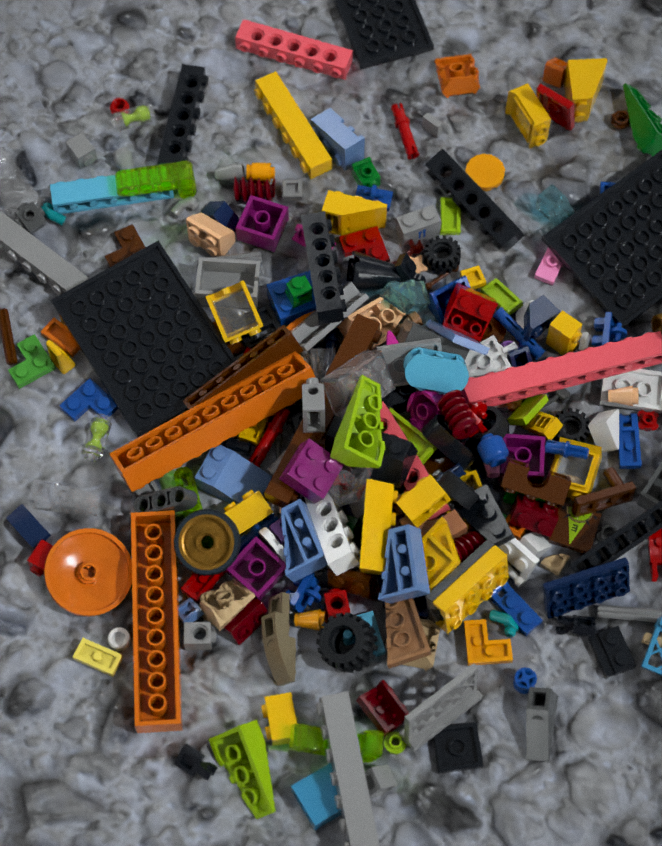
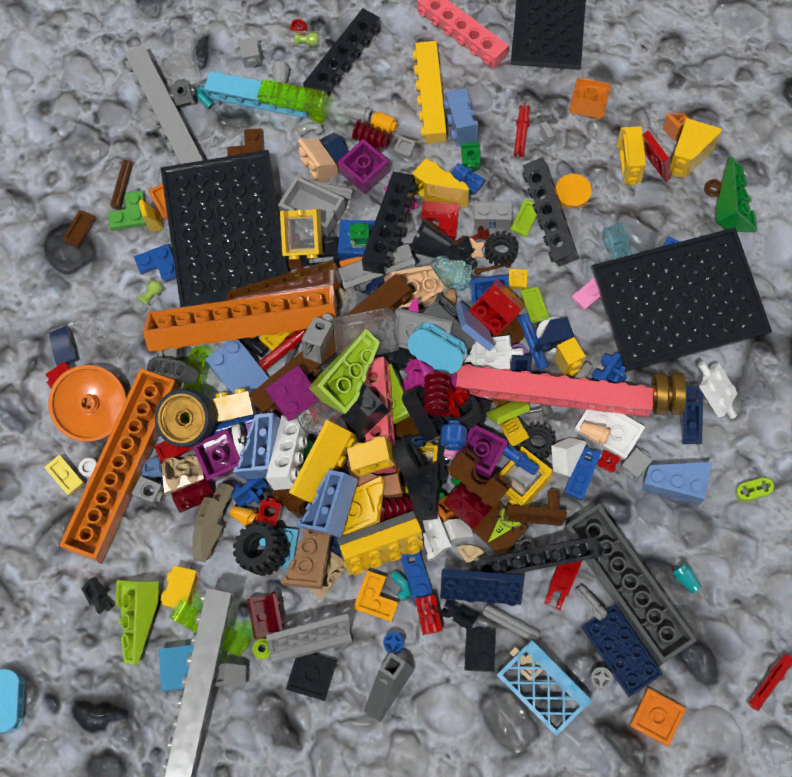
camera: 30 degrees right, 5 degrees up
none -> red hips [415,595,443,636]

